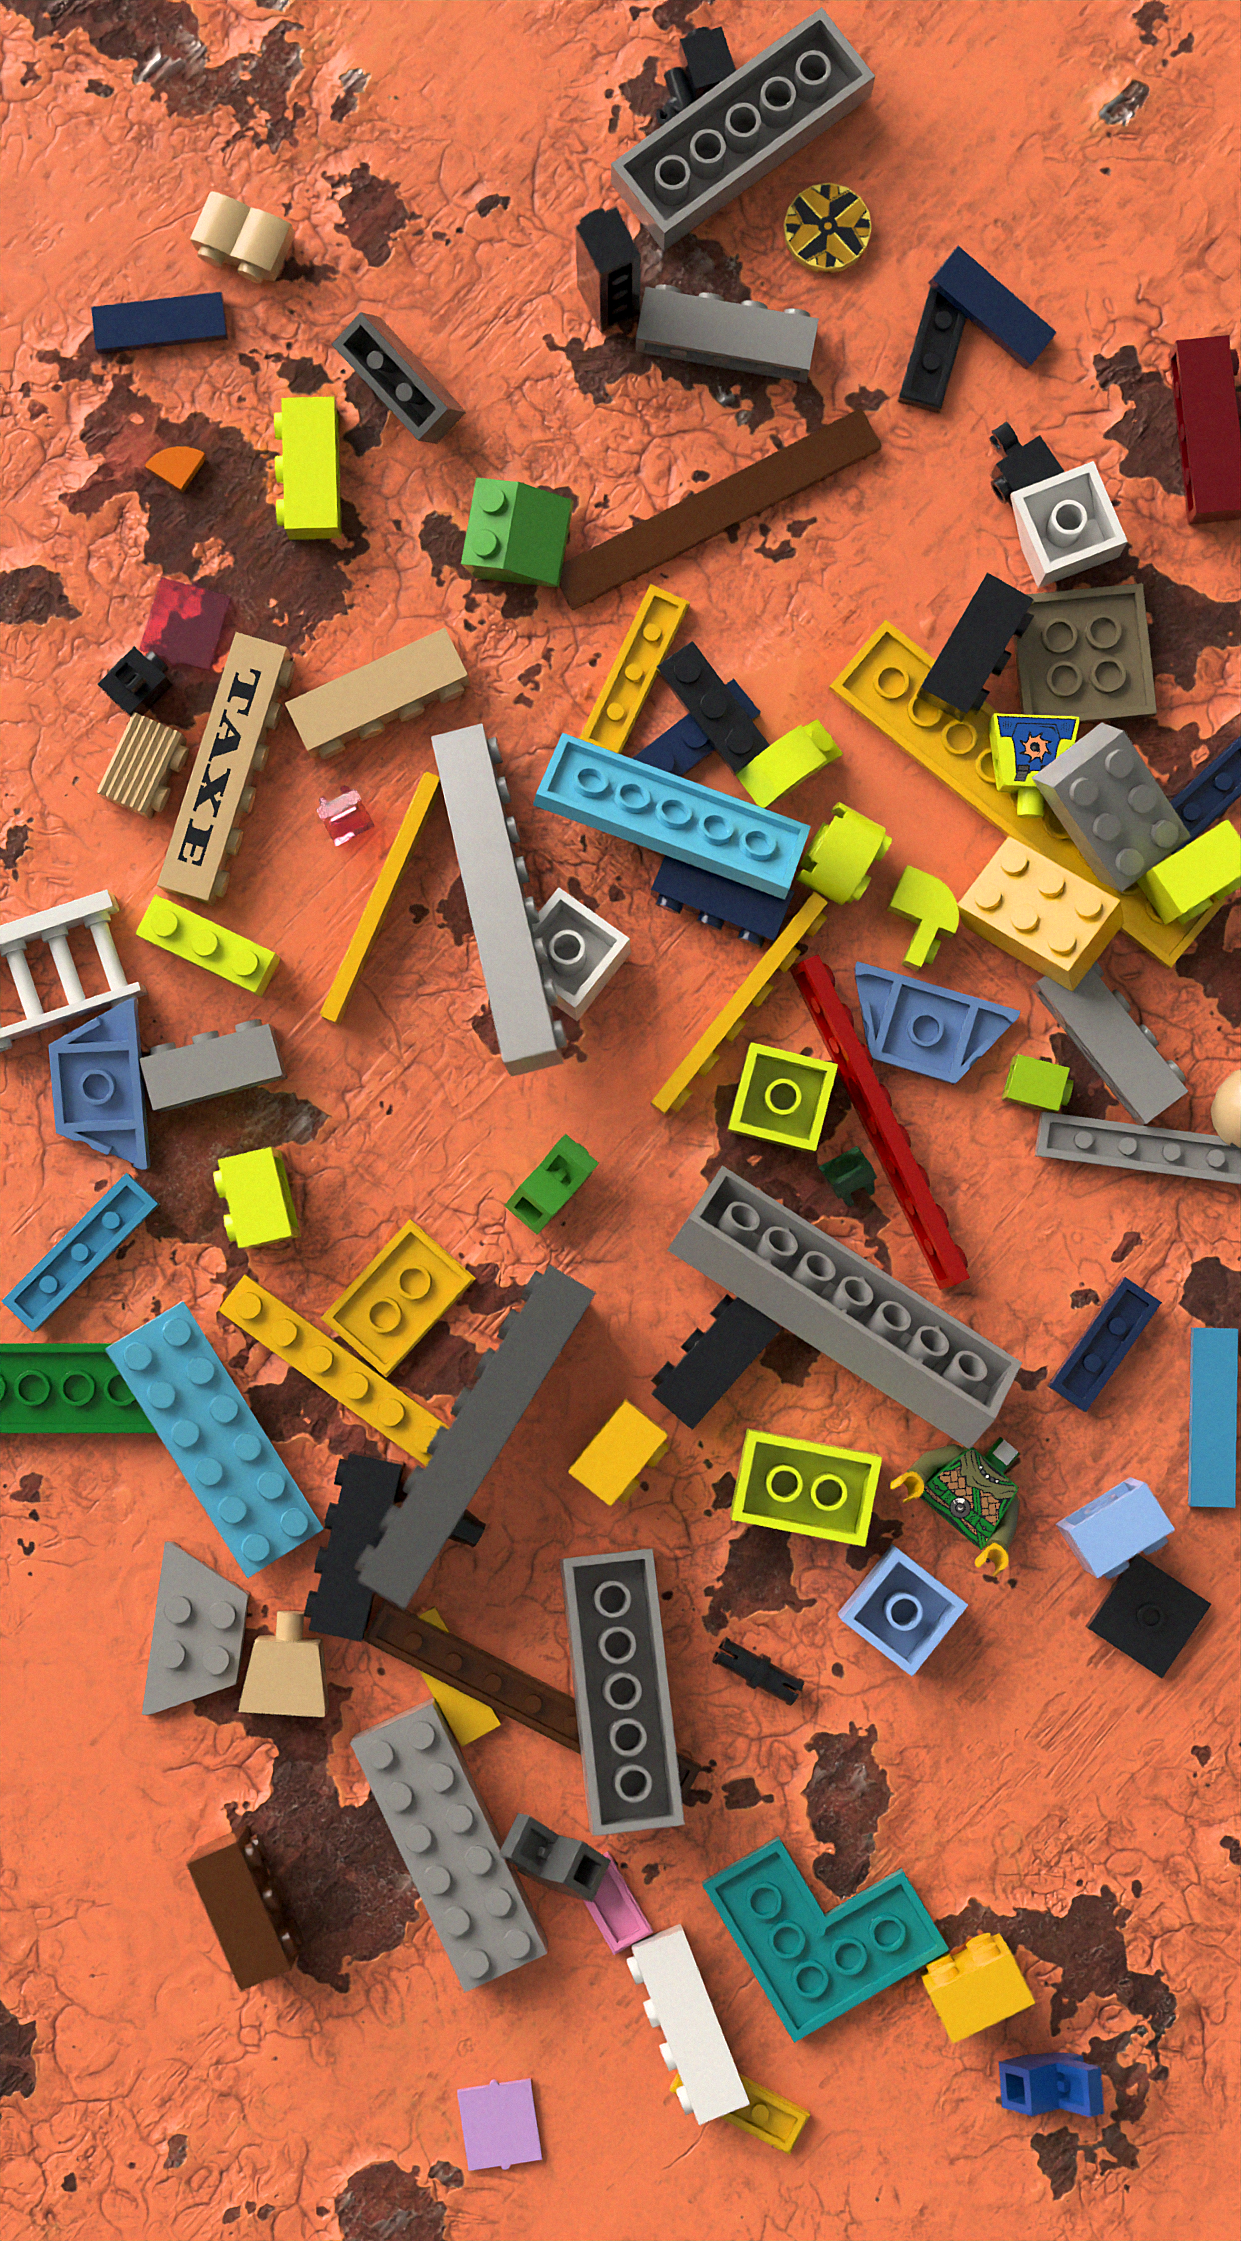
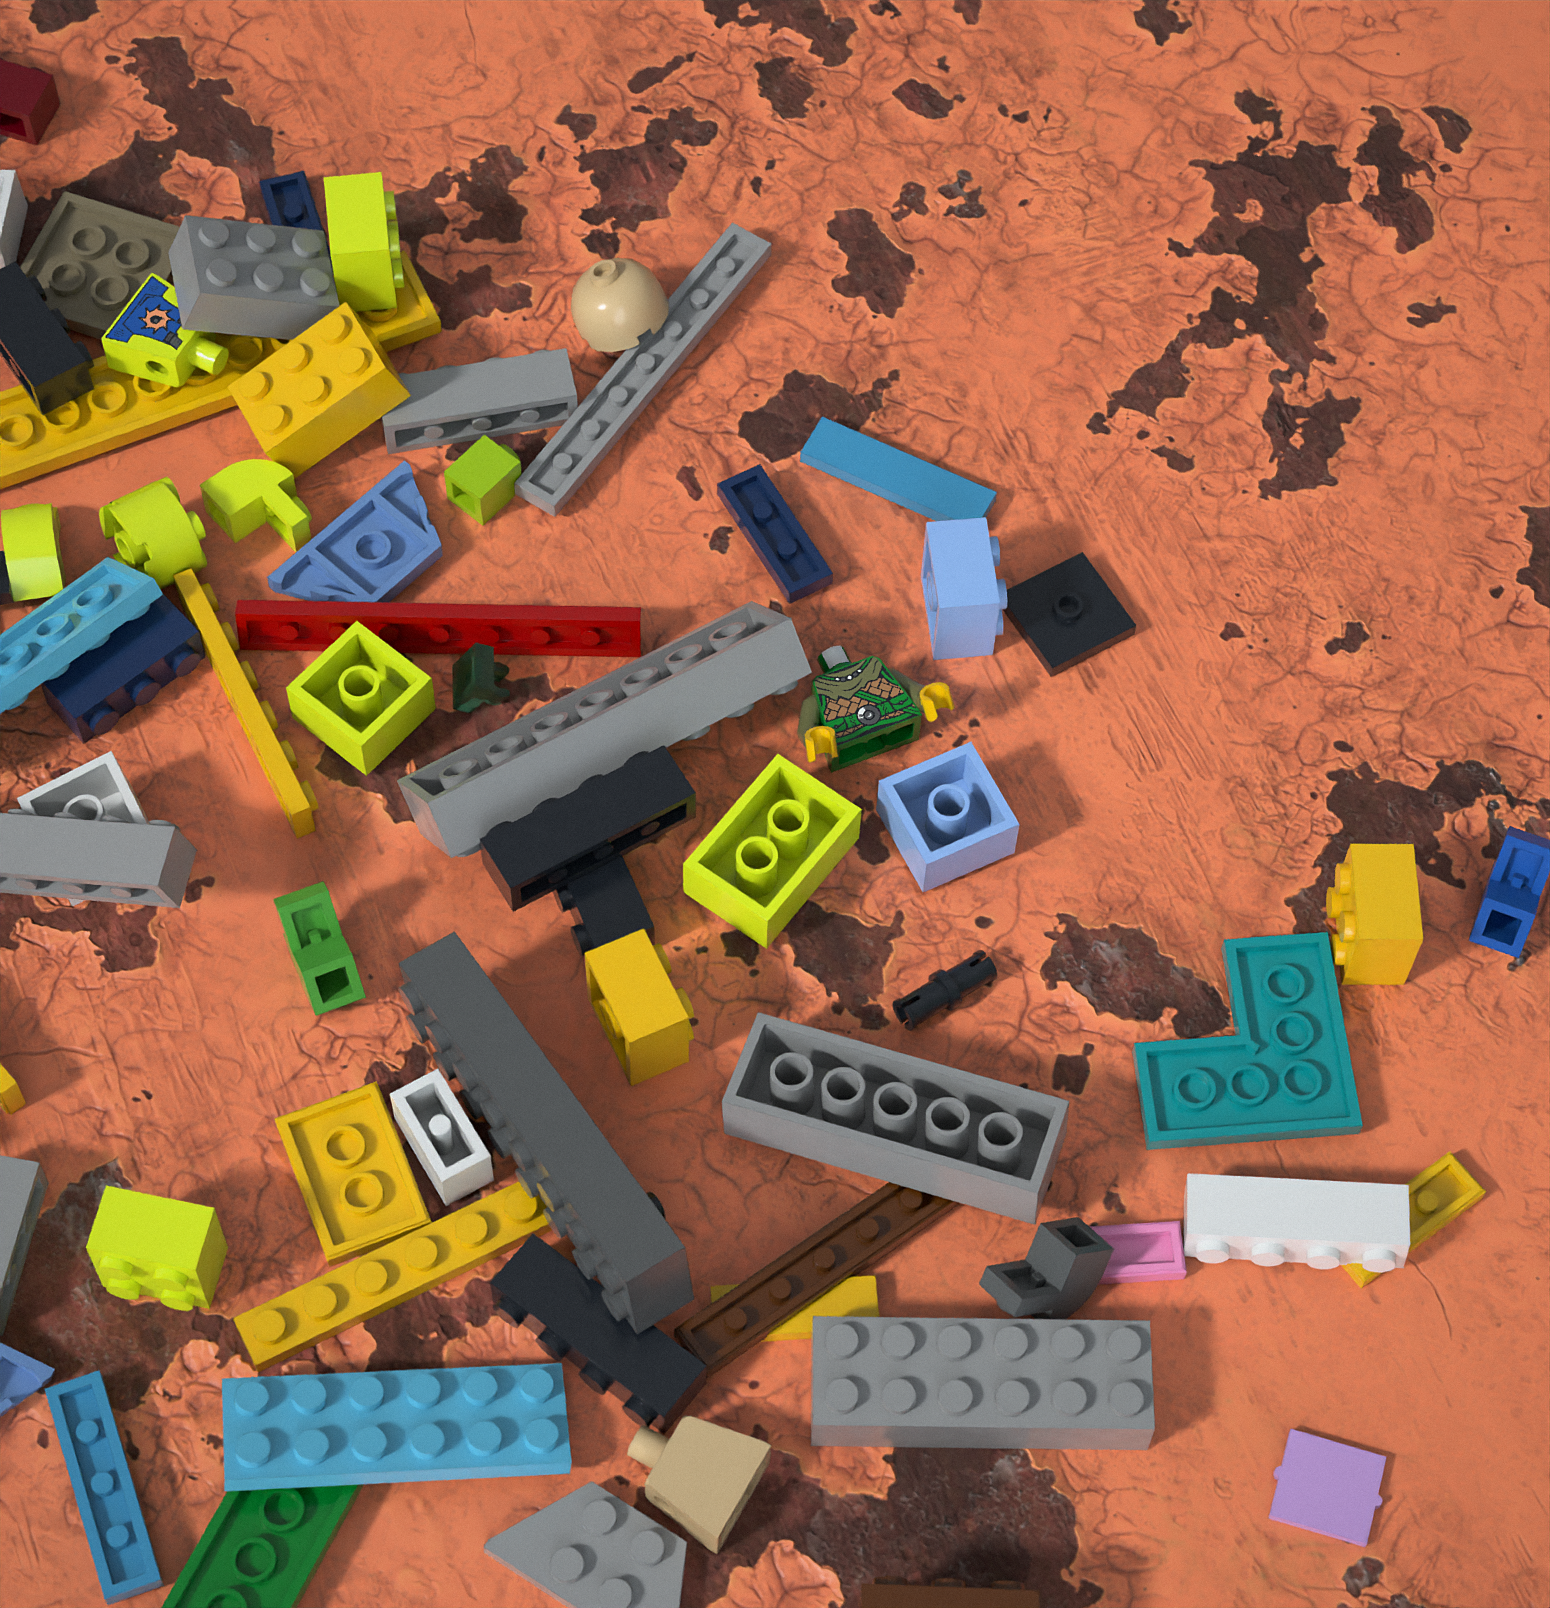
camera: 65 degrees left, 25 degrees down
none -> white brick [390,1069,494,1206]
none -> black brick [480,745,696,912]

